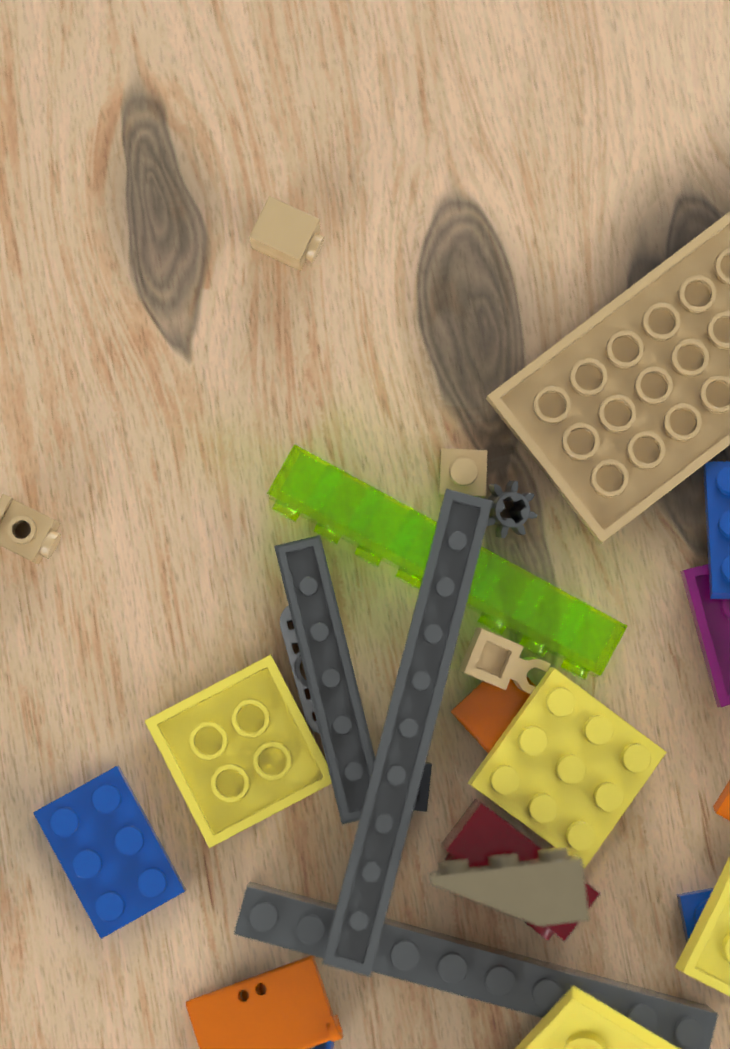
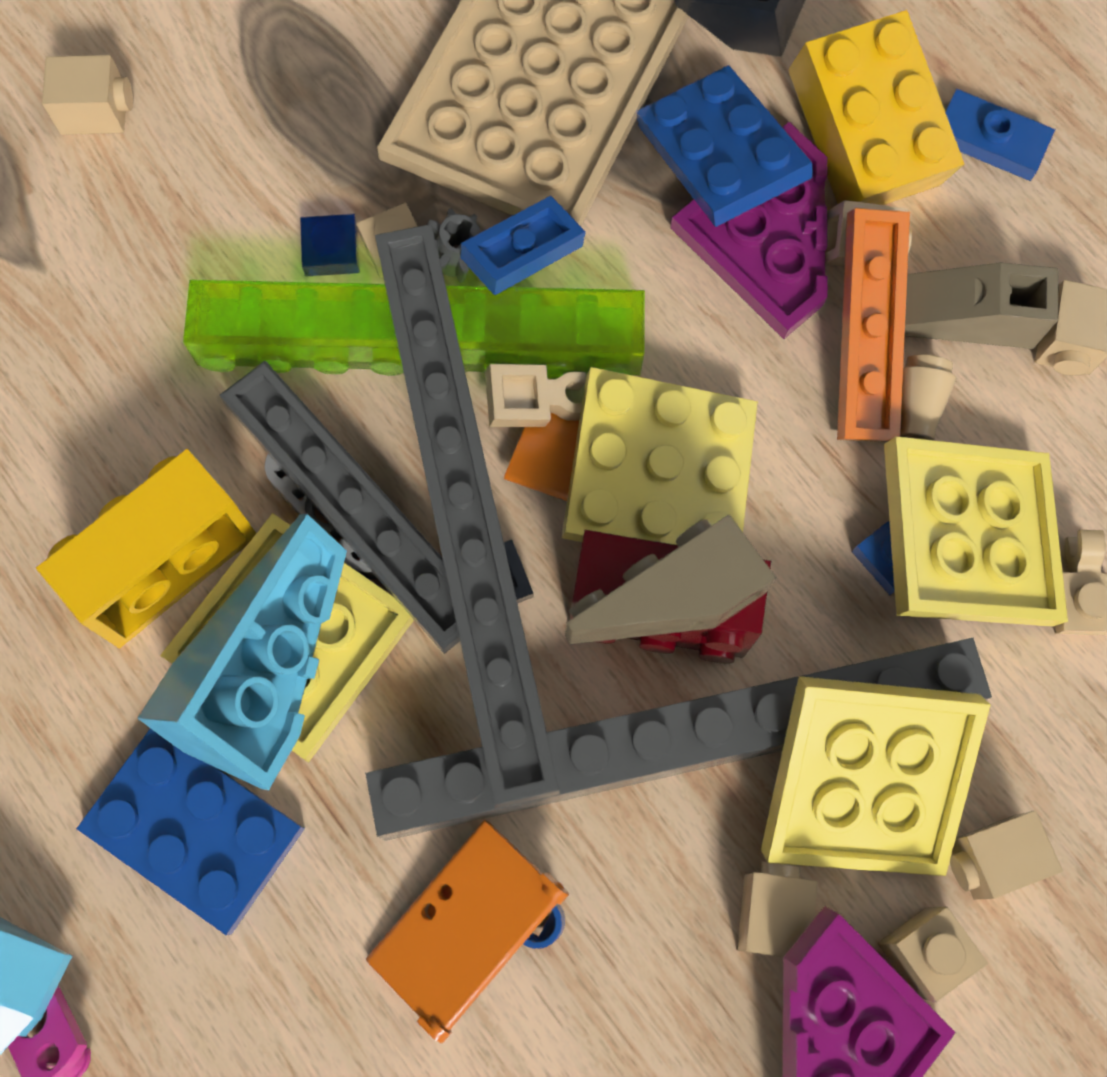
camera: 25 degrees left, 10 degrees down
none -> yellow brick [36,449,256,649]
none -> medium azure wedge [137,514,347,790]
none -> clear blue plate [300,214,360,277]
none -> blue plate [460,195,586,296]

